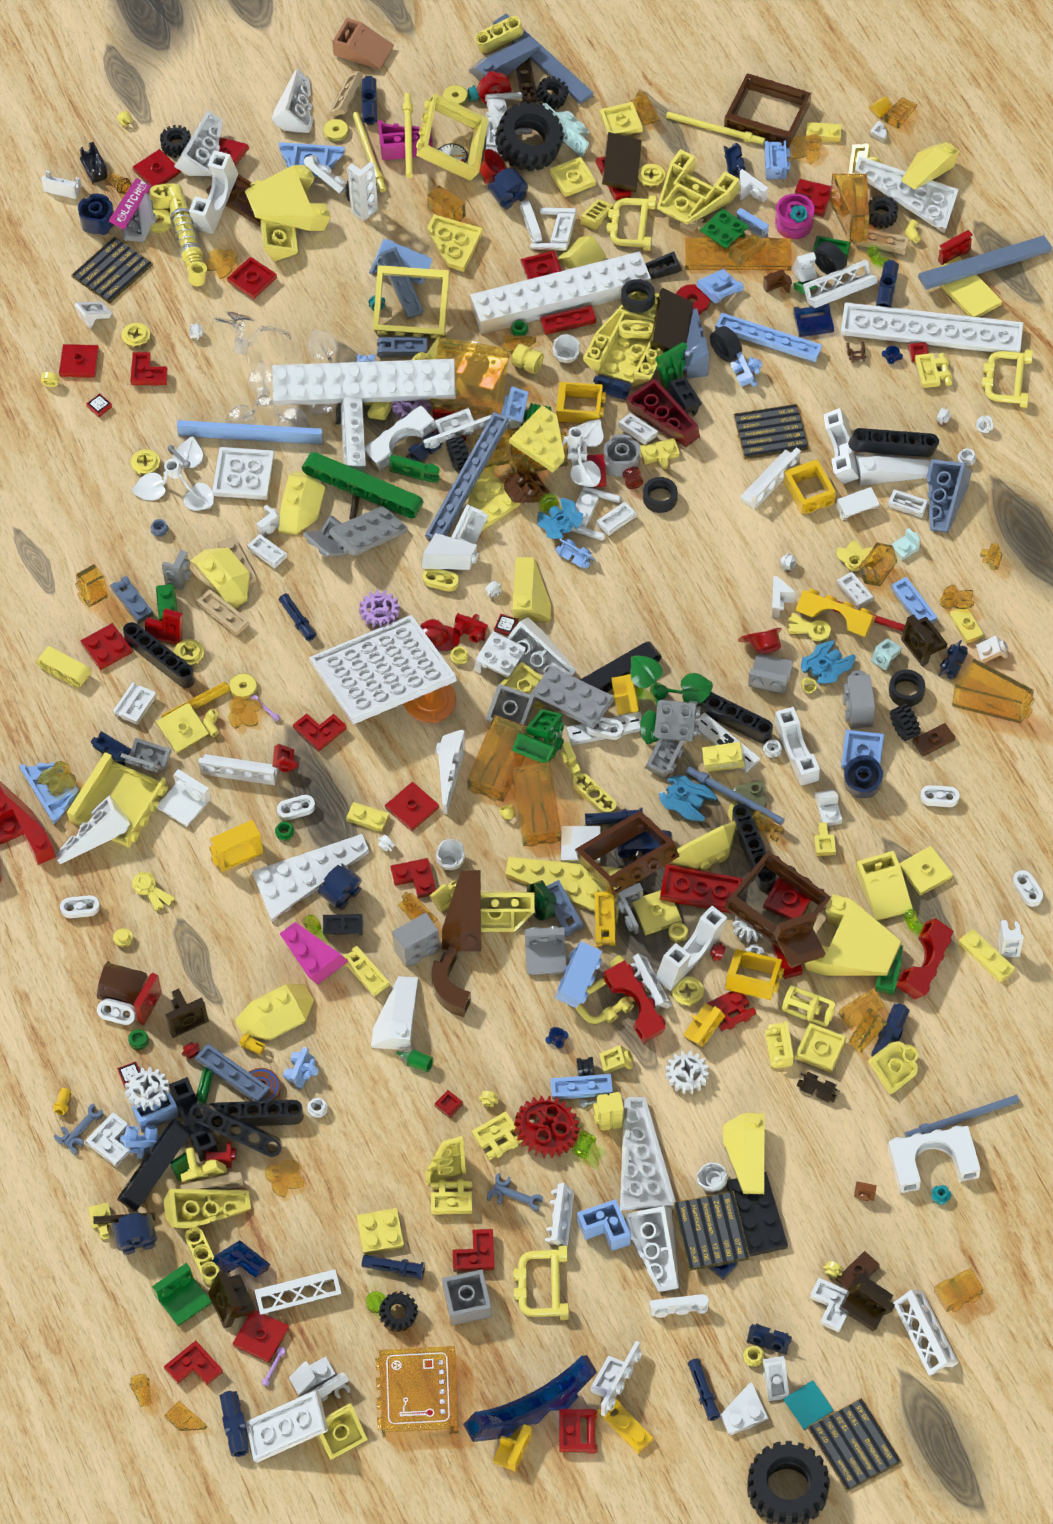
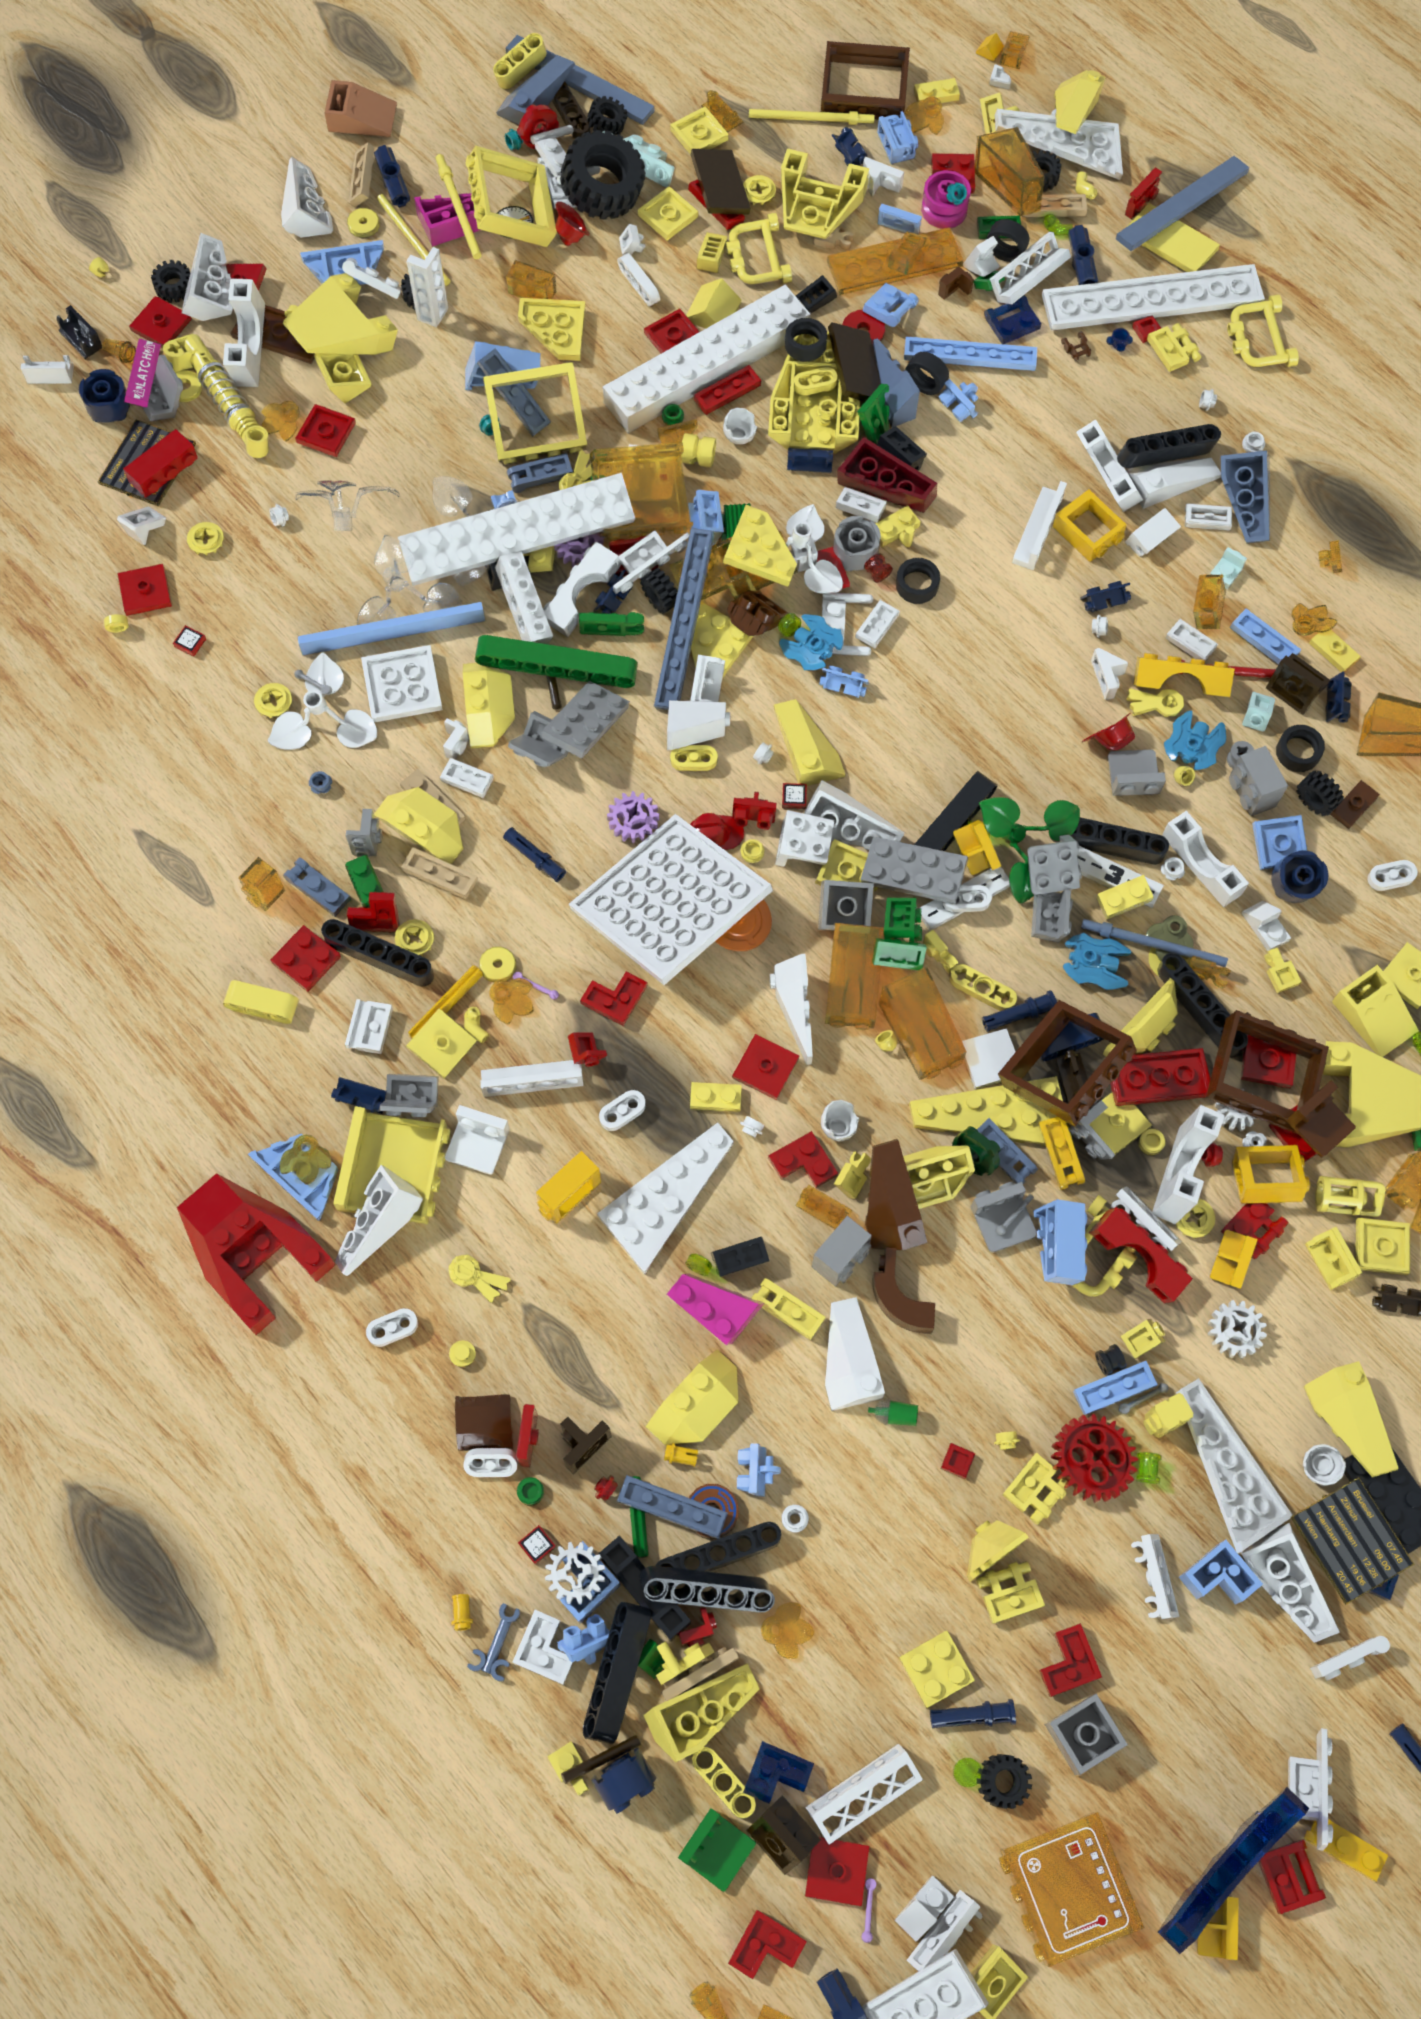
camera: 20 degrees left, 10 degrees up
red plate [130,352,168,385] -> none
green plate [275,822,294,841] -> none
dark blue brick [318,863,362,910] -> none
light yellow piece [442,85,468,106] -> none
sand blue bar [487,1173,543,1212] -> none
dark blue brick [488,168,528,210] -> none
light yellow bar [514,1245,569,1320] -> none
white plate [530,208,577,251] -> none
clear blue plate [545,1027,569,1049] -> none
yellow window [556,382,606,423] -> none
green hinge [699,208,749,249] -> none
piece [733,404,809,460] -> none
light yellow plate [837,540,874,571] -> none
white plate [976,416,994,433] -> none
white bracket [976,635,1008,663] -> none
none -> red brick [123,429,198,498]
none -> white tile [619,224,646,255]
none -> light grey hinge [996,1194,1034,1235]
none -> dark blue hinge [1080,581,1131,612]

